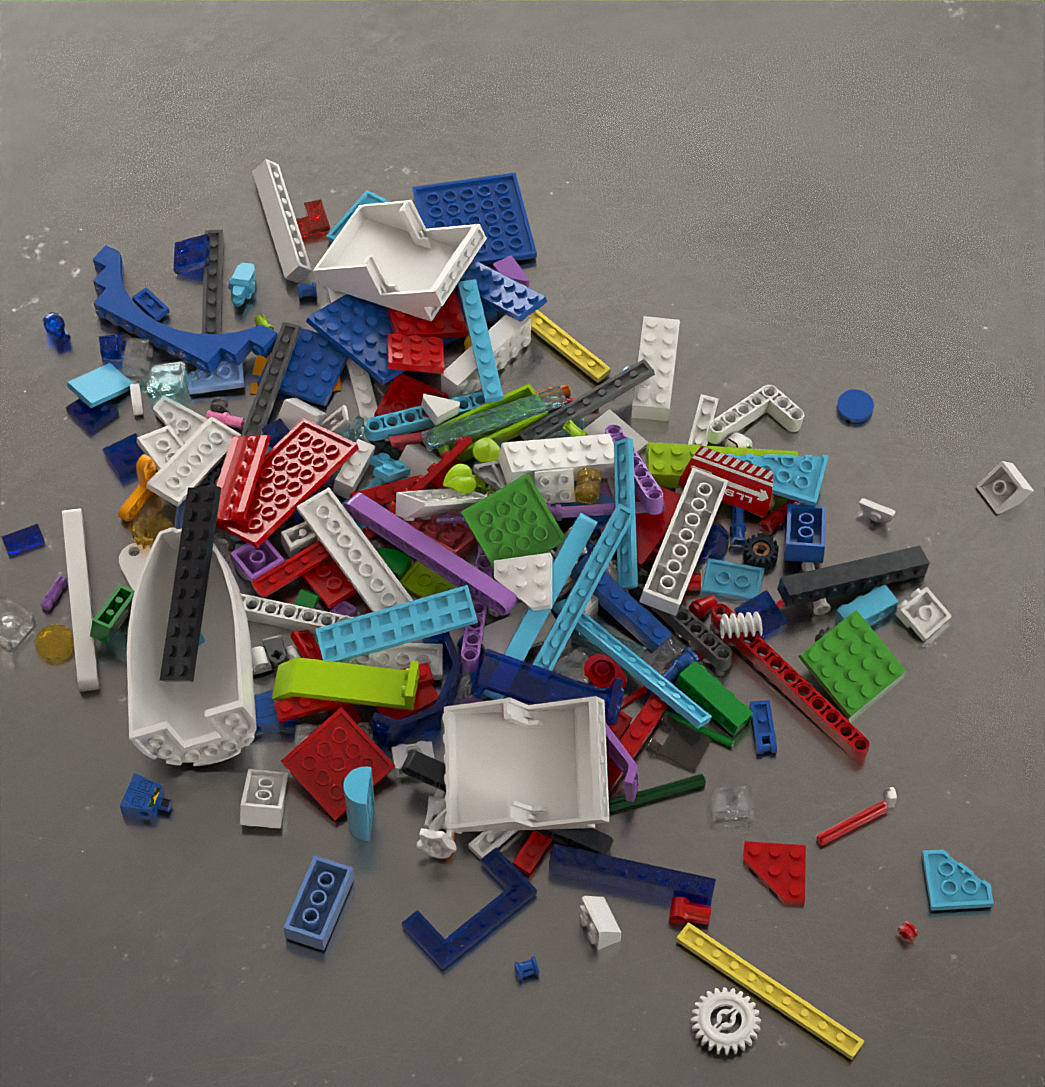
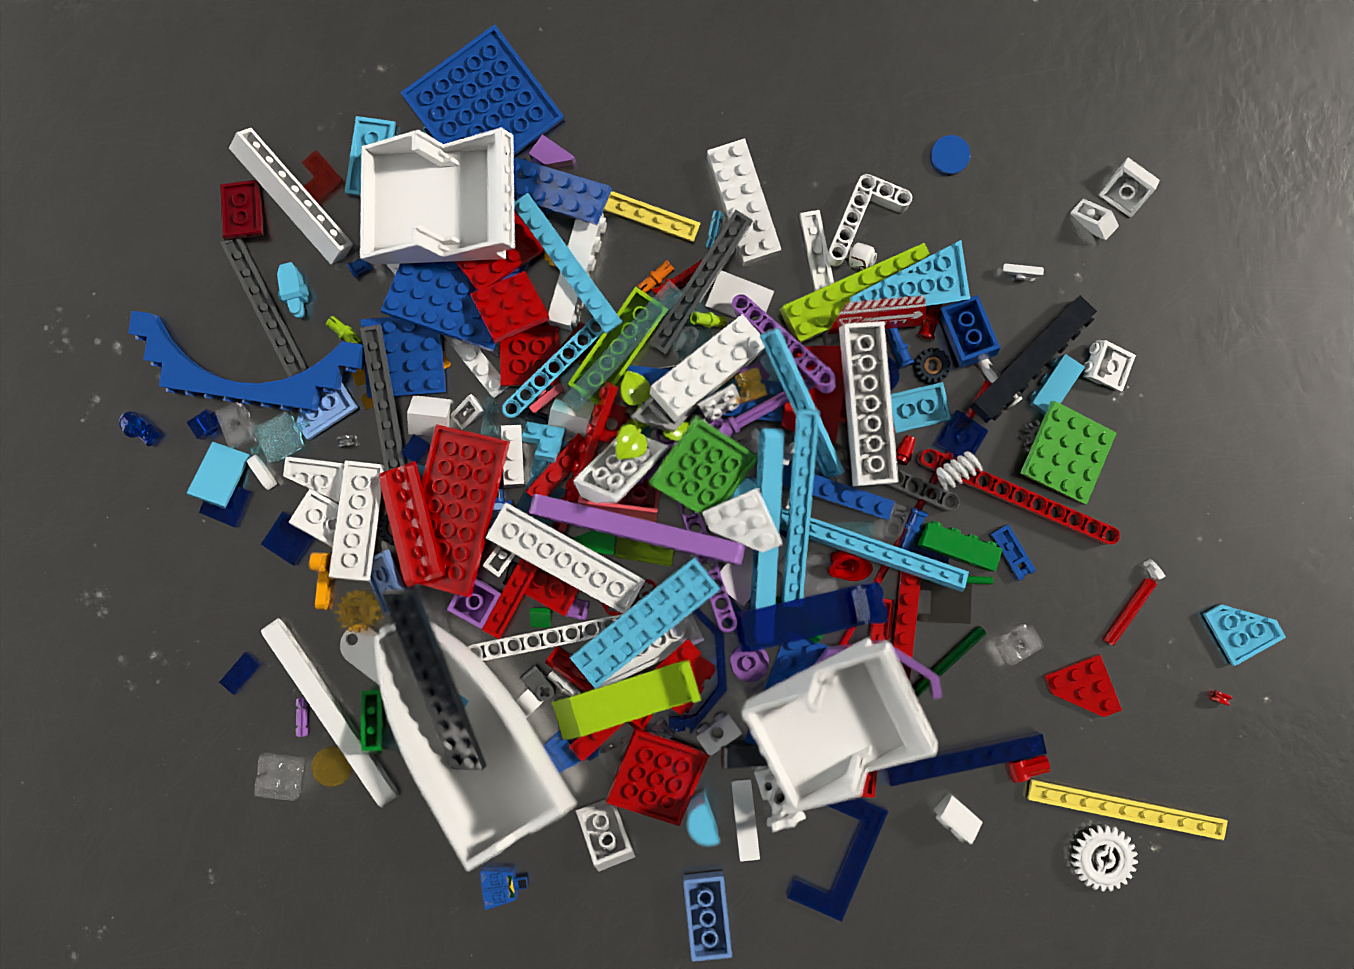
camera: 25 degrees left, 30 degrees up
blue plate [132,288,170,321] -> none
clear blue plate [173,234,210,275] -> none
bright pink pin [206,410,245,430] -> none
white slope [421,394,460,426] -> none
blue bush [514,956,540,981] -> none
none -> dark red tile [220,180,263,240]
none -> white tile [731,779,760,862]
none -> white slope [1070,199,1119,240]

